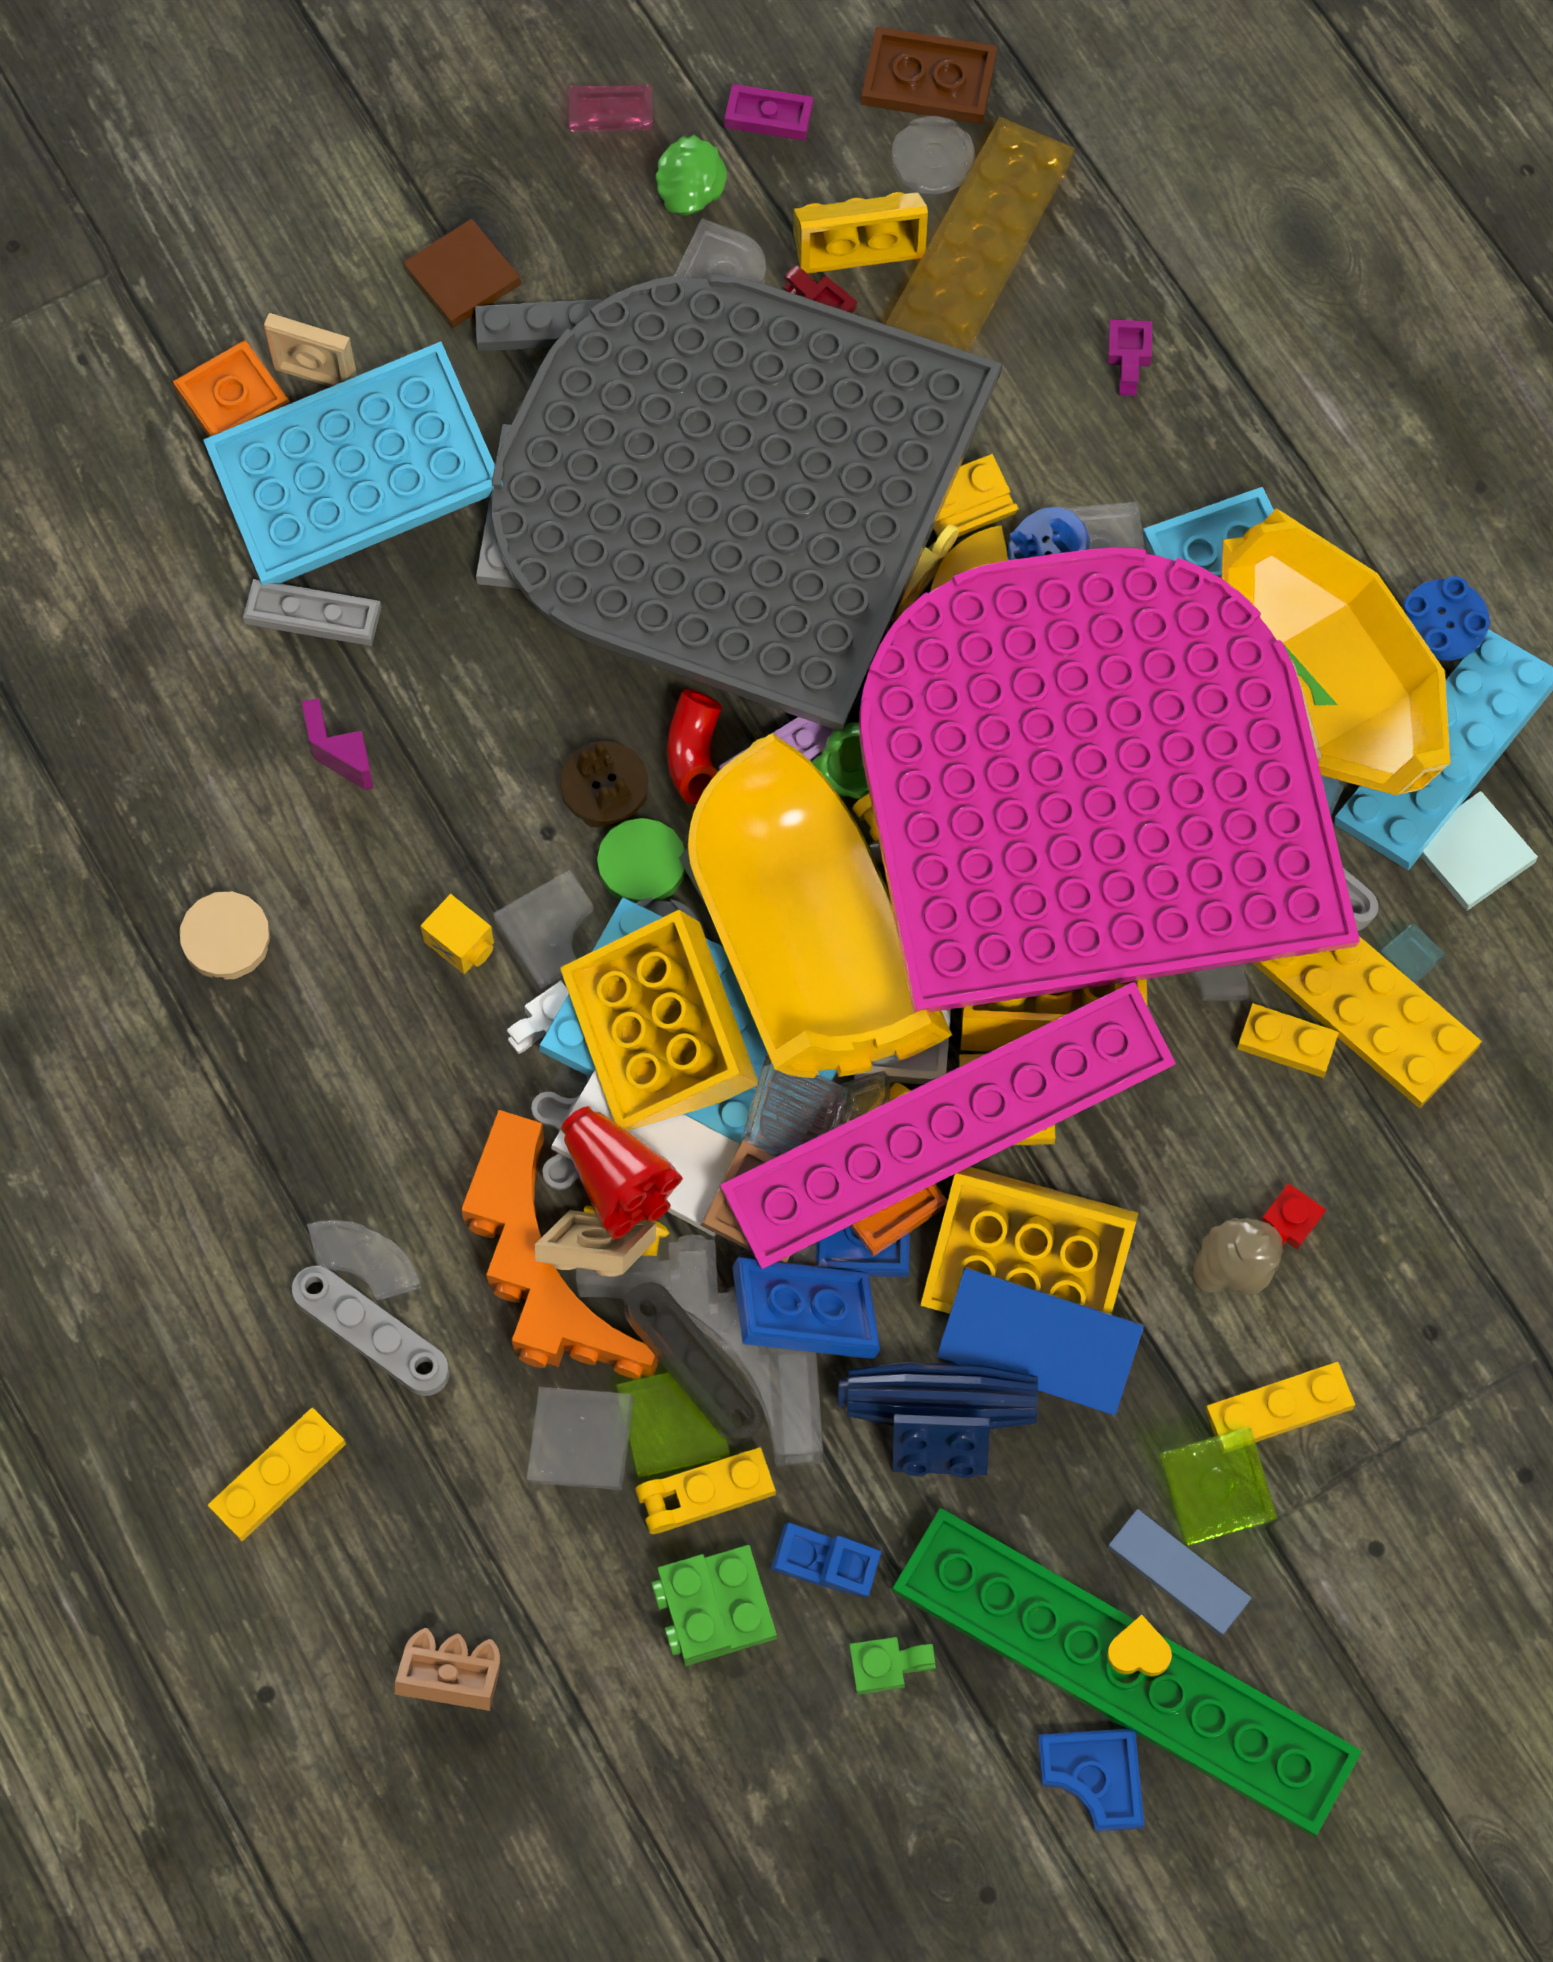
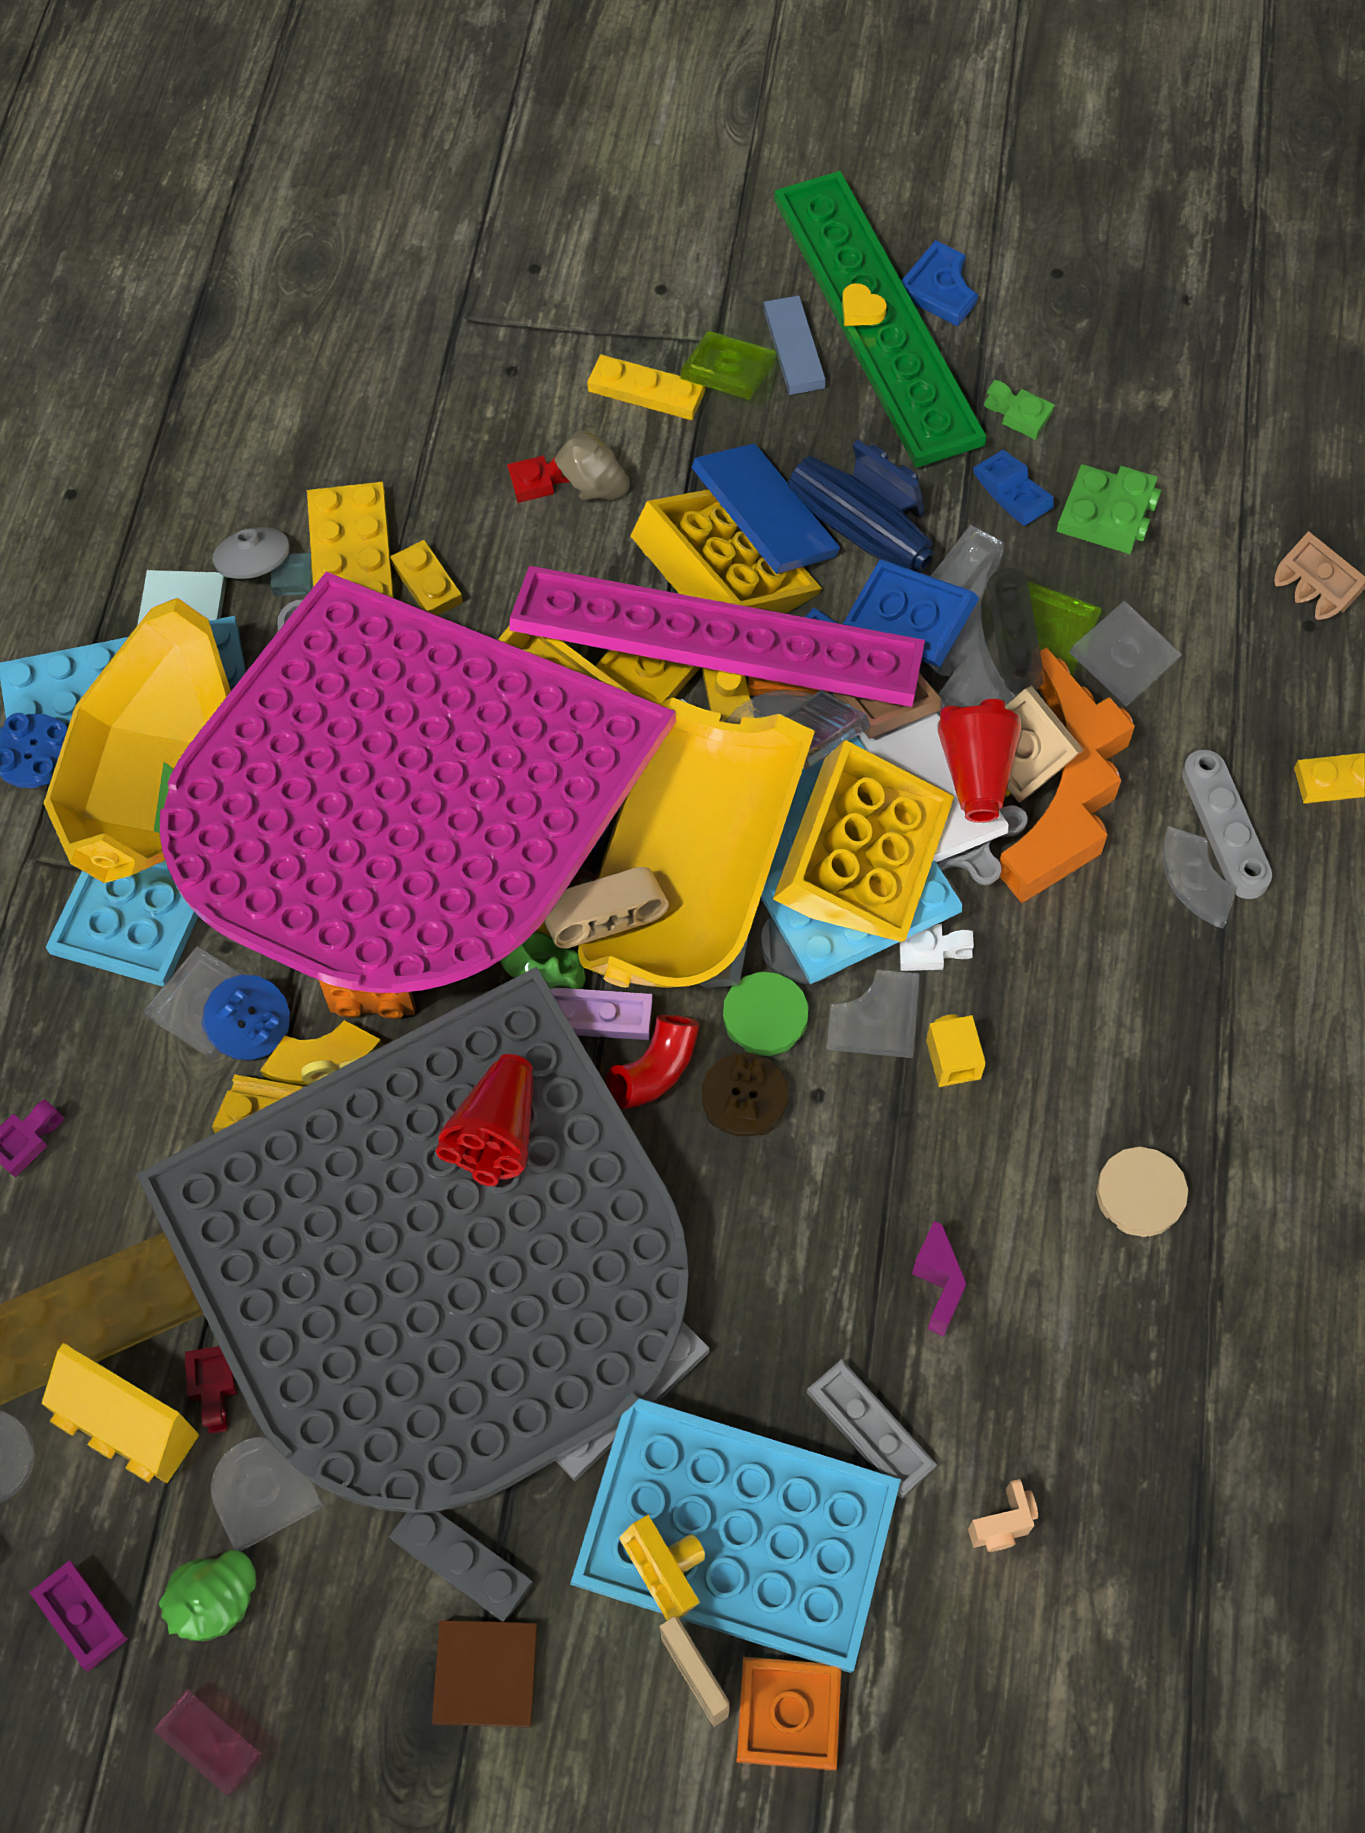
camera: 140 degrees left, 5 degrees down
yellow plate [635,1447,776,1534] -> none
none -> light grey dish [213,527,290,579]
none -> red cone [436,1054,533,1186]
none -> tan beam [544,867,669,948]
none -> yellow tile [619,1515,705,1621]
none -> light nougat bracket [968,1479,1038,1552]

